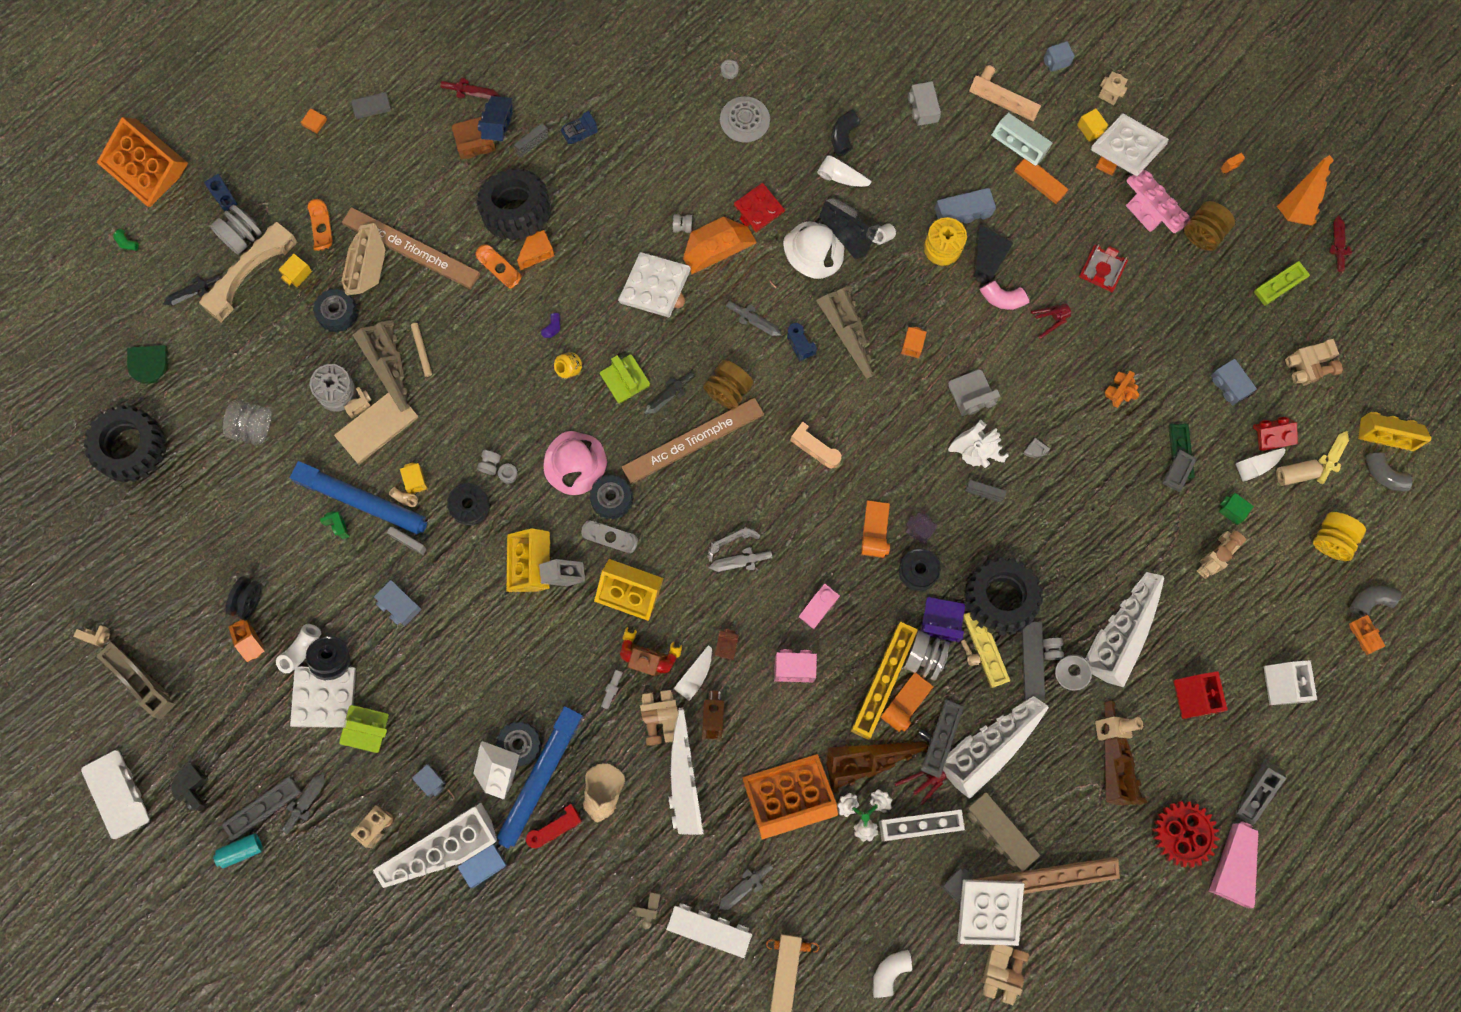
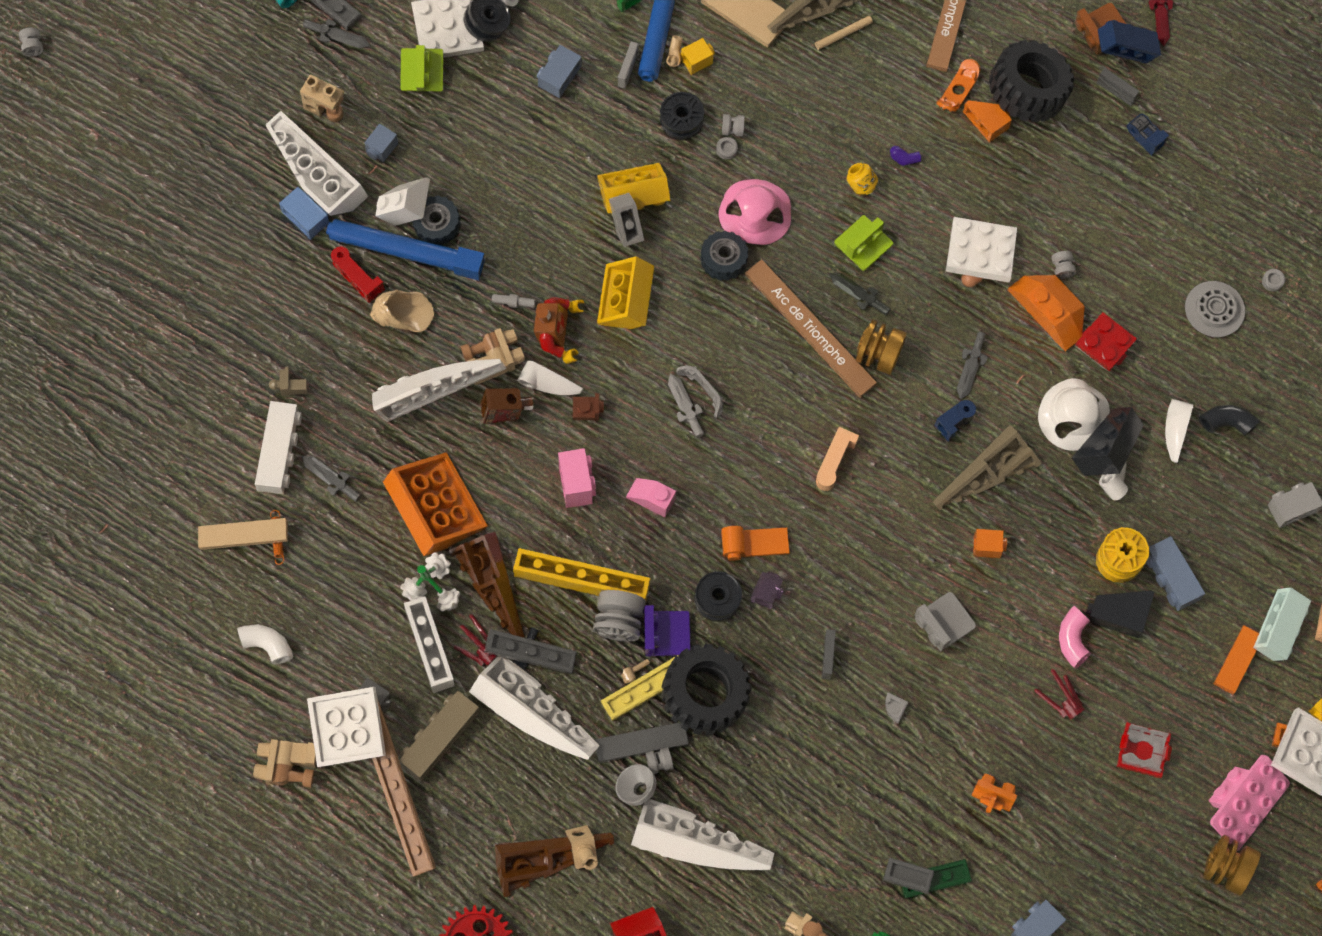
camera: 80 degrees right, 5 degrees down
light grey piece [581,520,638,553] -> none
orange door [880,673,933,732] -> none
white helmet [948,419,1009,468] -> none

